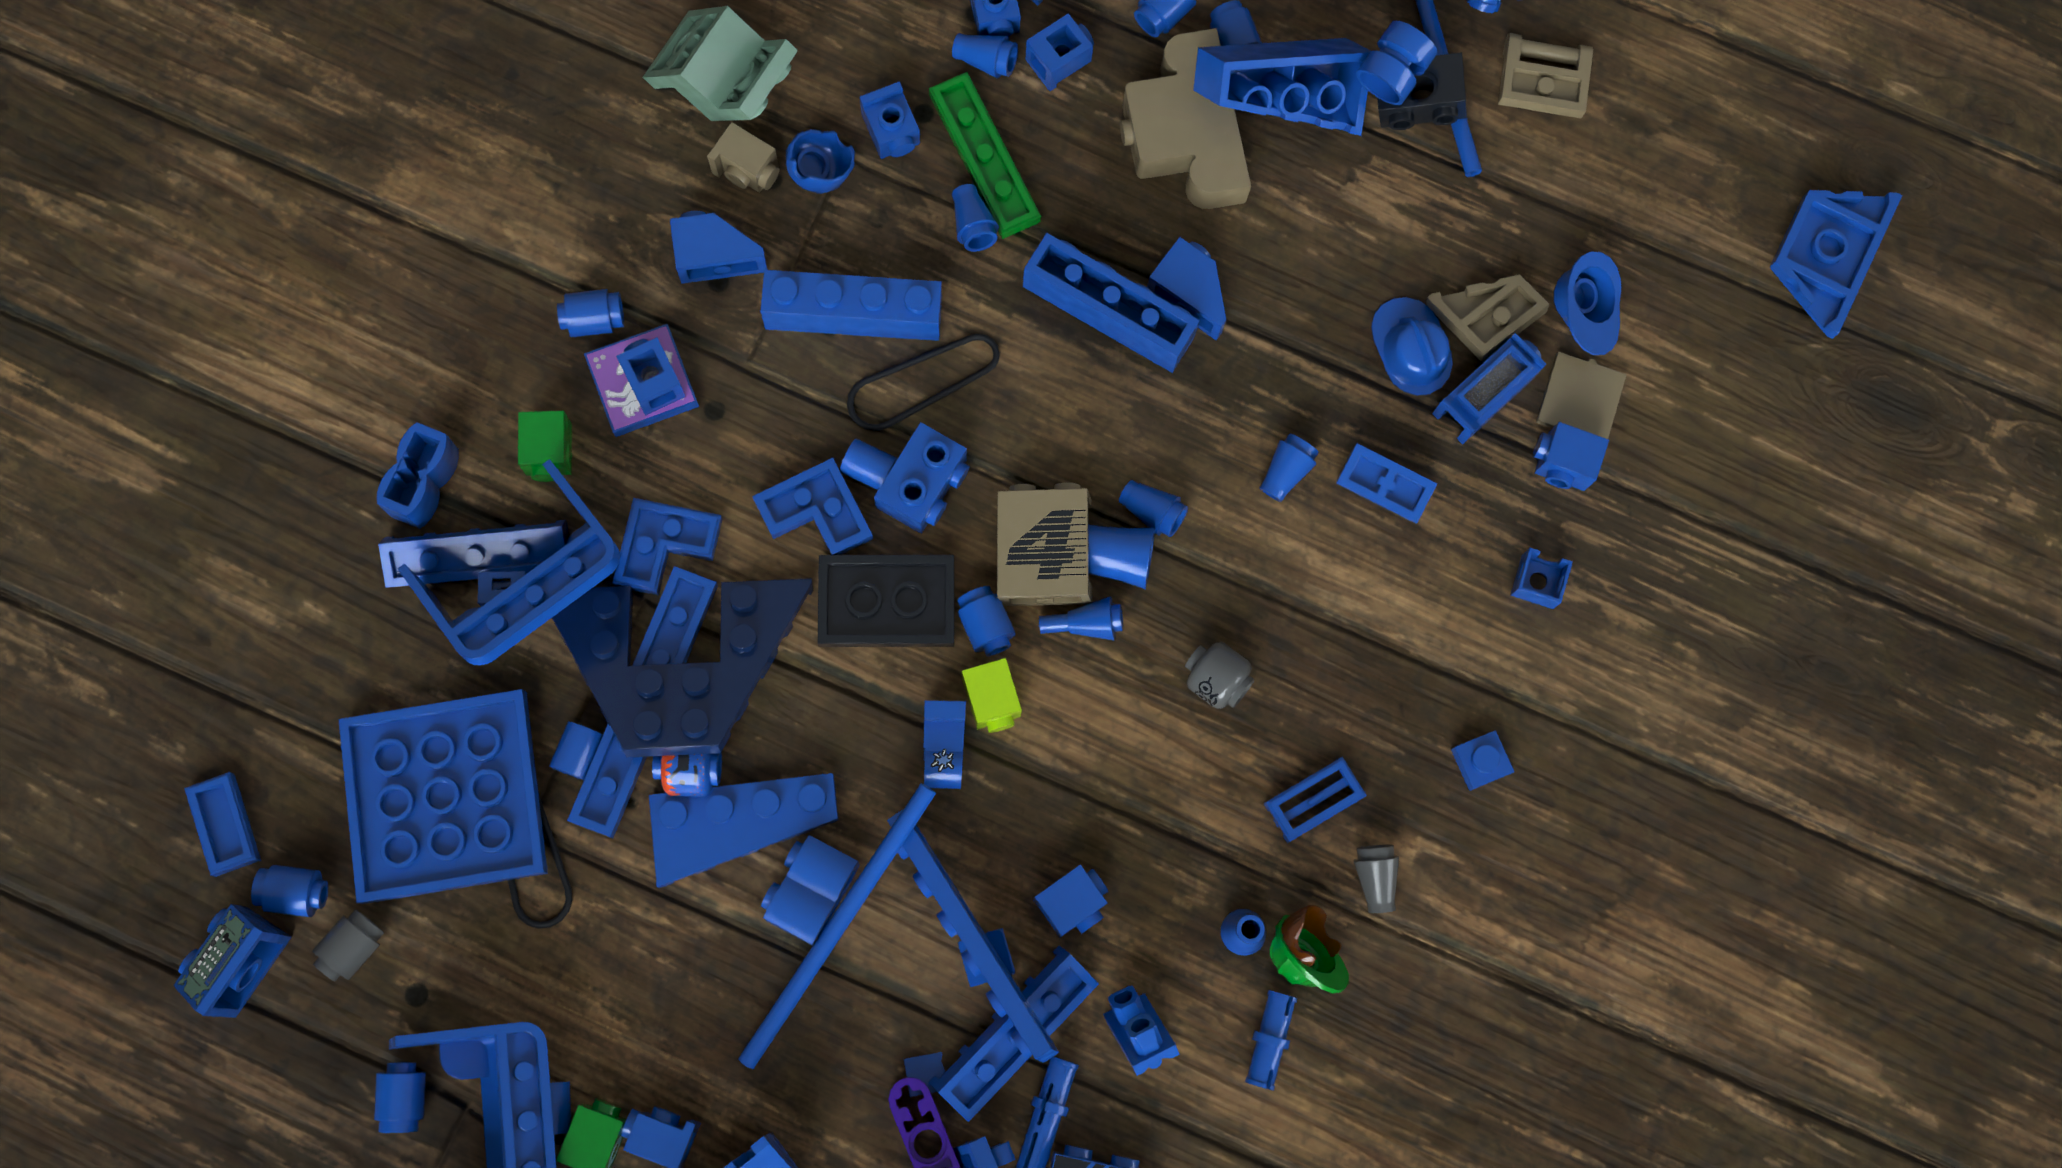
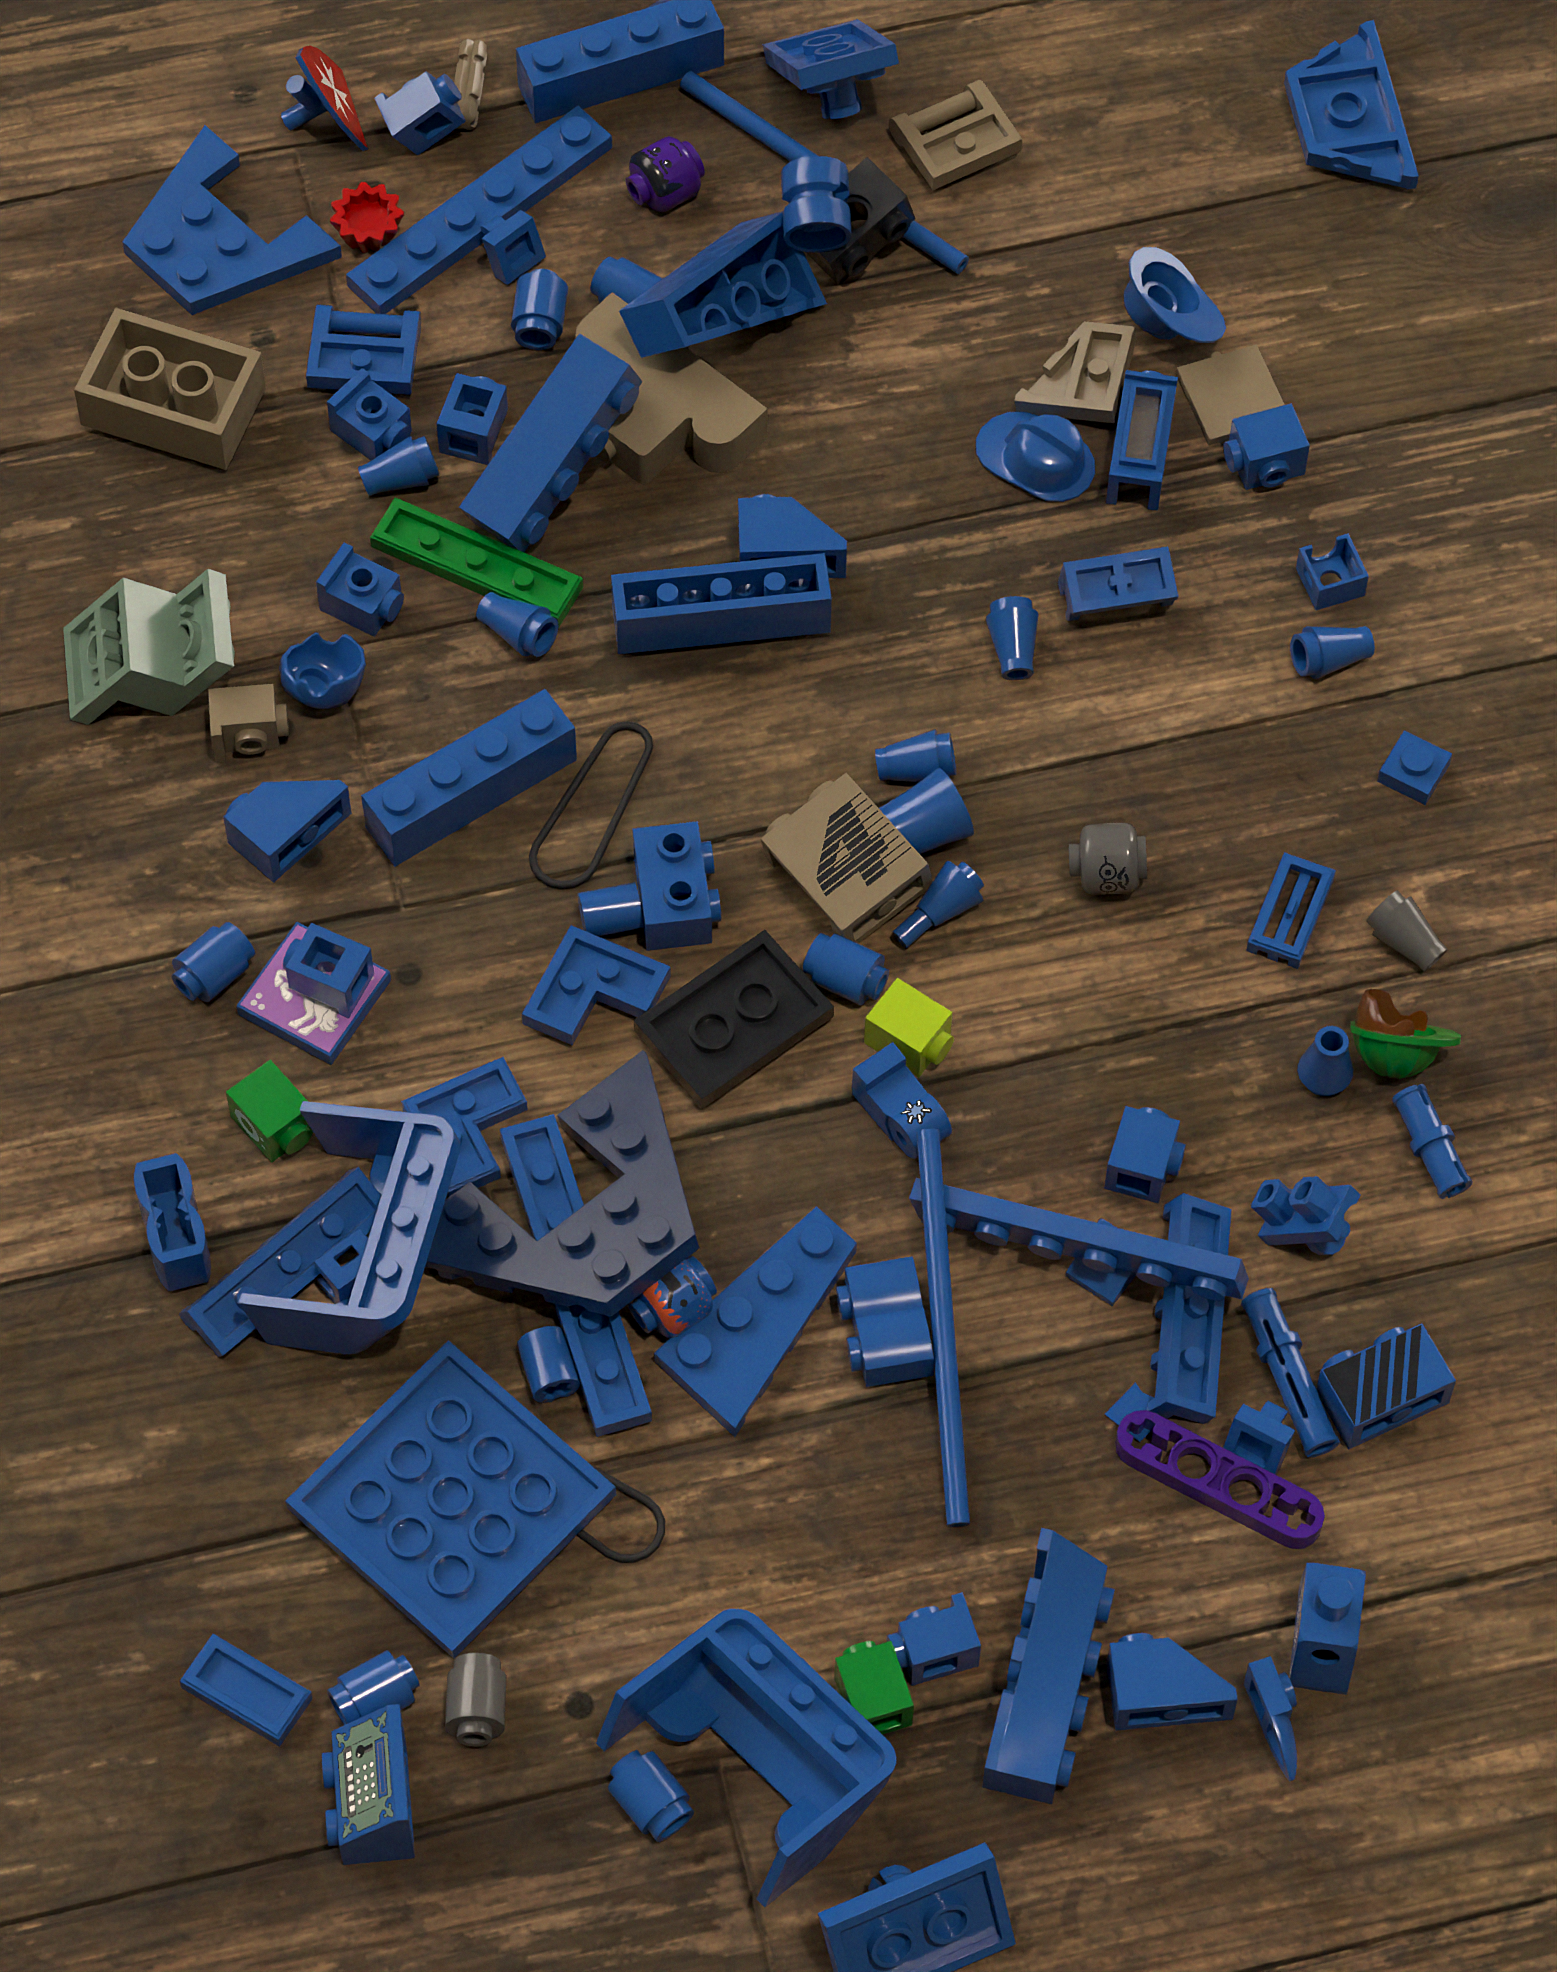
camera: 30 degrees left, 15 degrees down
none -> blue brick [459,333,643,552]
none -> blue cone [1290,626,1375,679]

